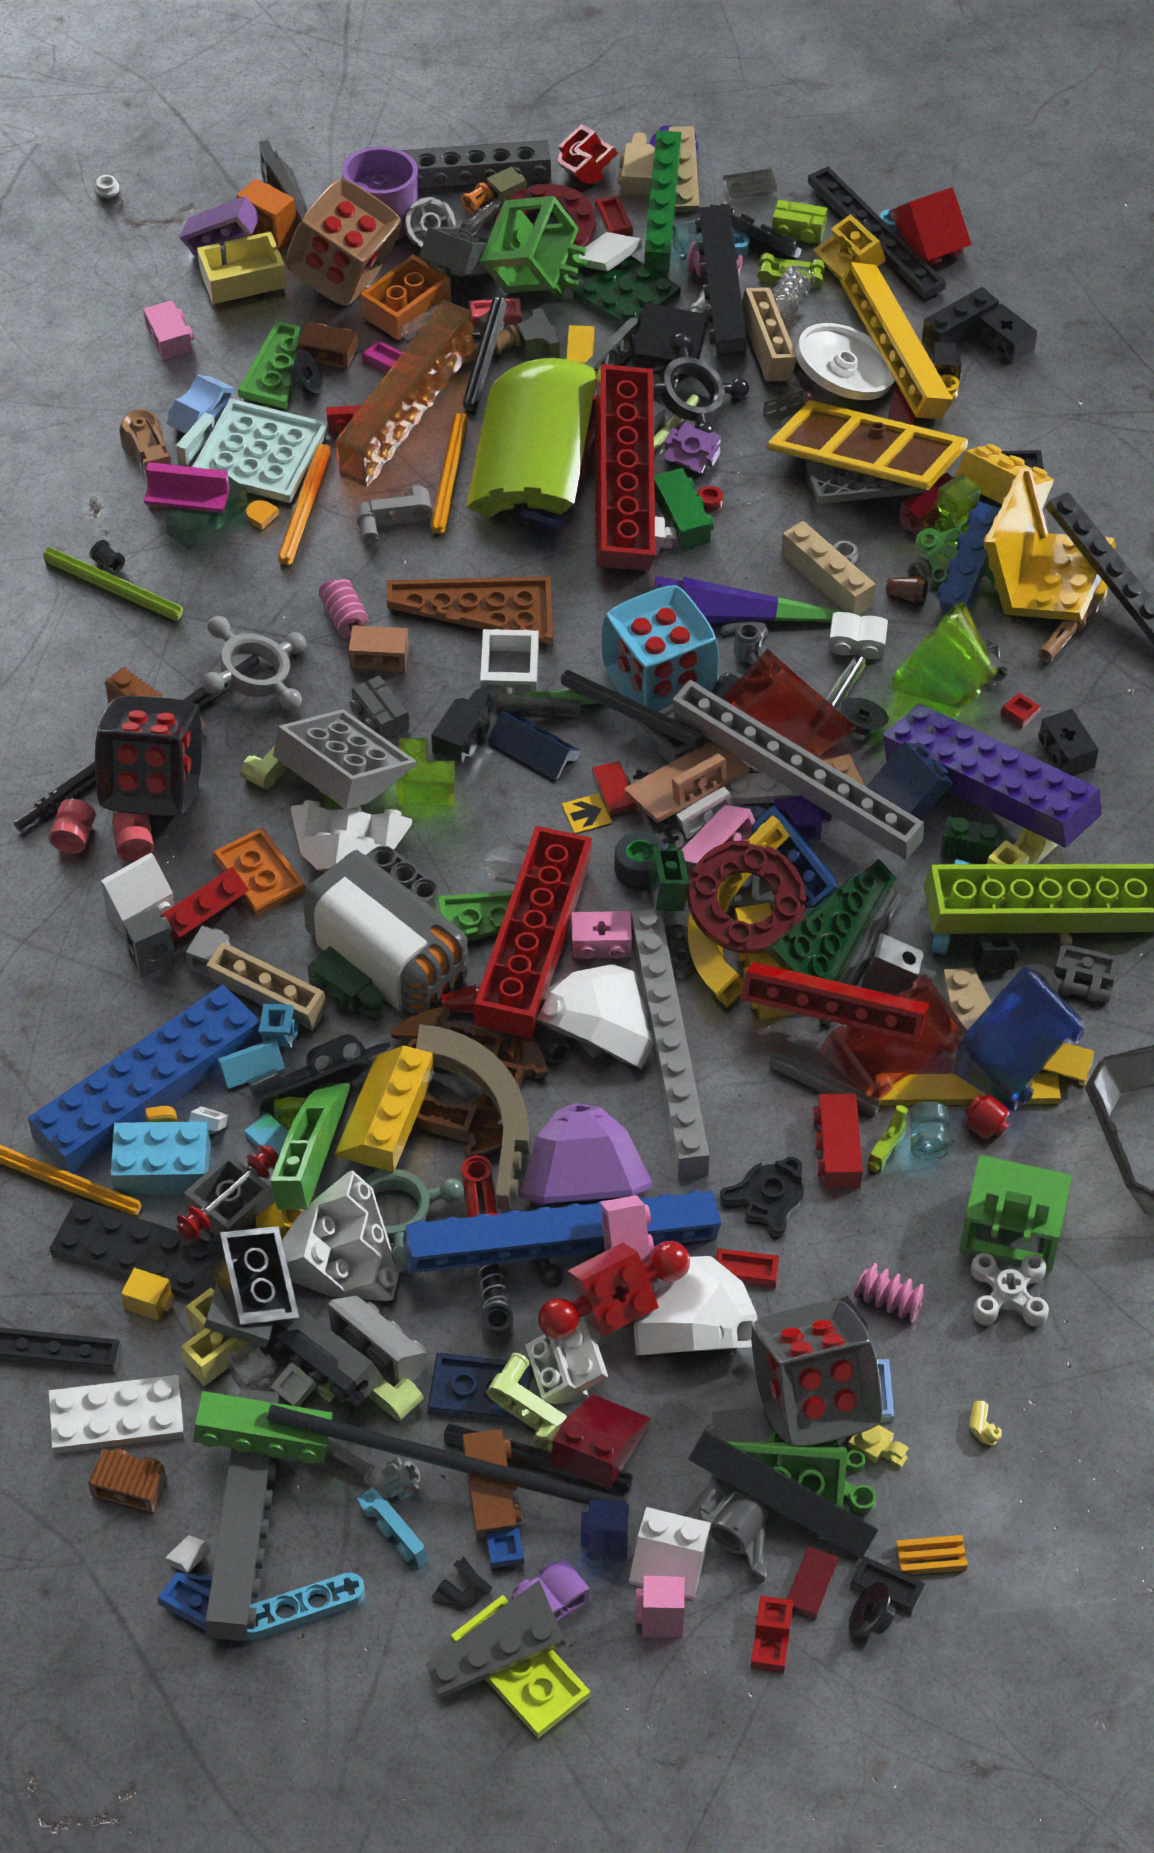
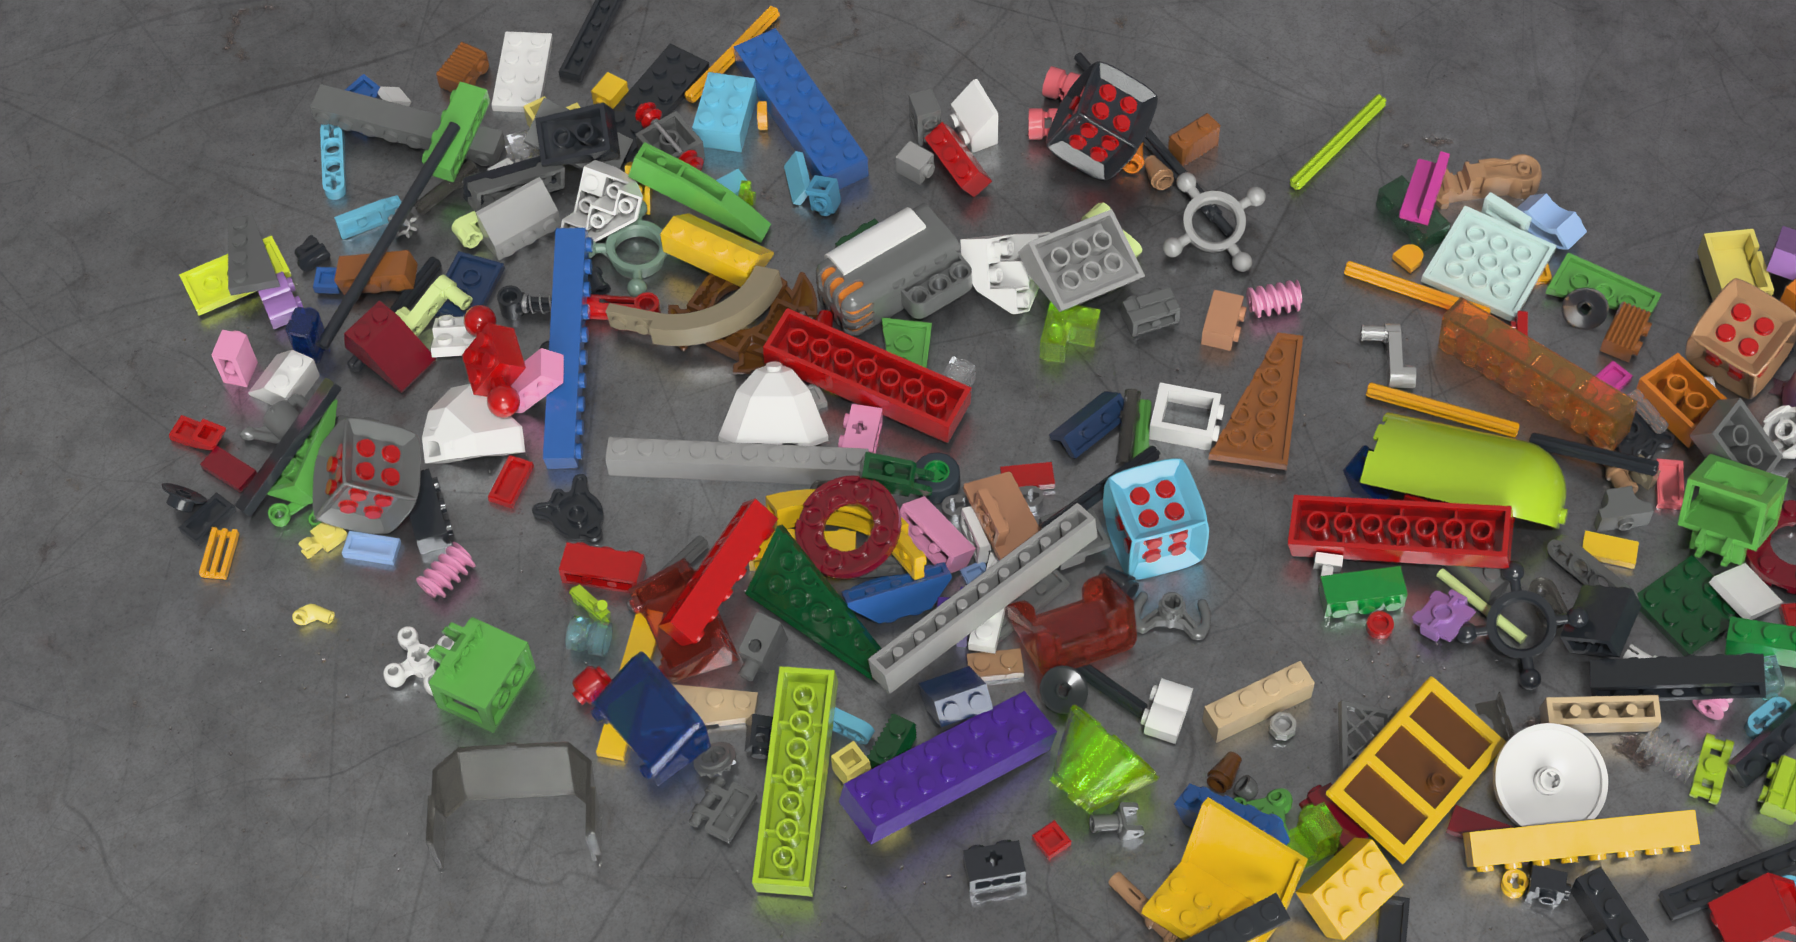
camera: 105 degrees right, 5 degrees up
black bush [89,540,125,575] -> none
bright pink brick [143,300,194,361] -> none
white plate [189,1107,229,1134] -> none
tan brick [206,941,328,1031] -> none
orange tile [212,827,306,916] -> none
black panel [247,1034,391,1107] -> none
black hinge [431,688,490,764] -> none
medium lavender brick [520,1103,652,1205] -> none
yellow sticker [561,793,612,833] -> none
dark purple plate [653,576,862,623] -> none
yellow brick [813,214,886,281] -> none
dark grey axle [819,889,901,1027] -> none
yellow hinge [1026,1034,1095,1086] -> none

